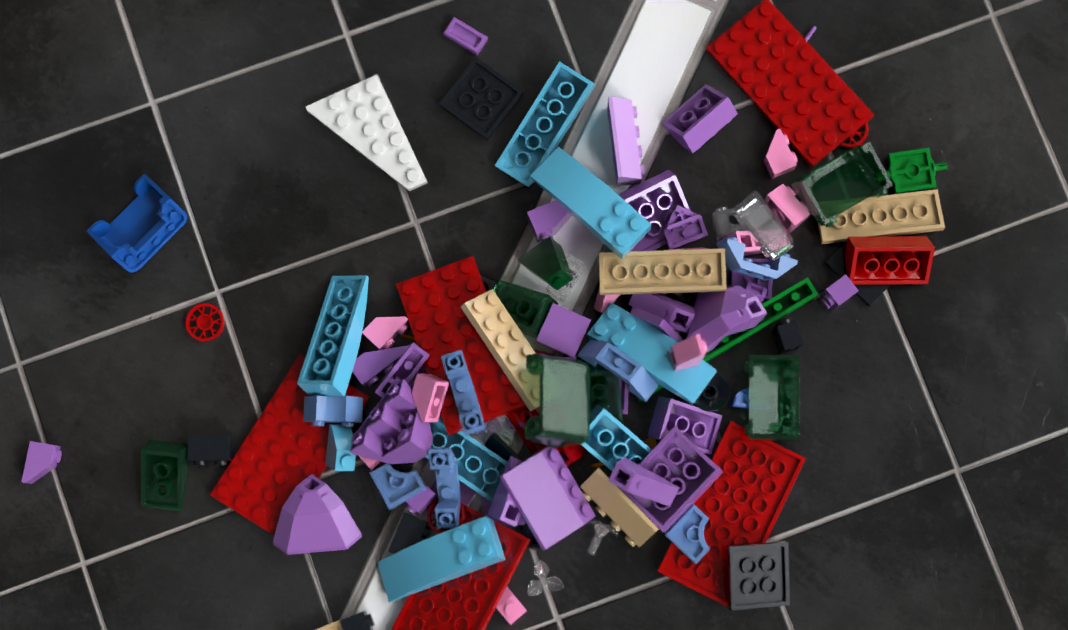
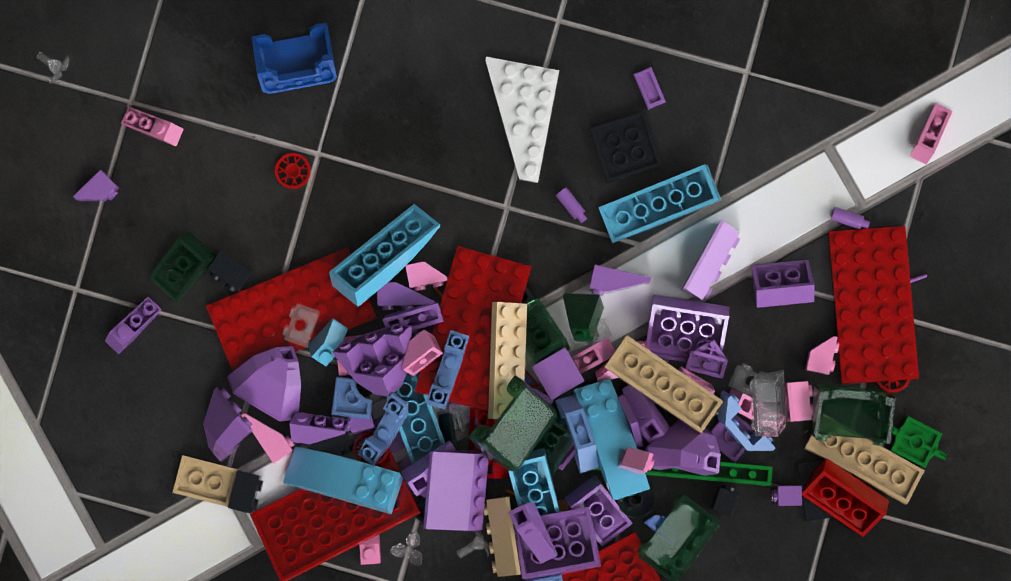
camera: 35 degrees right, 5 degrees up
medium blue brick [303,395,363,427] -> none
medium azure slope [530,147,651,260] -> none
medium lavender tile [745,281,768,304] -> none
none -> medium lavender slope [105,297,162,354]
none -> bright pink slope [121,106,184,146]
none -> medium lavender brick [203,387,253,461]
none -> bright pink slope [242,413,294,463]
none -> clear brick [283,303,320,348]
none -> medium lavender slope [290,412,351,444]
none -> medium lavender cylinder [556,187,587,223]
none -> bright pink slope [571,338,615,374]
none -> medium lavender cylinder [830,207,870,229]

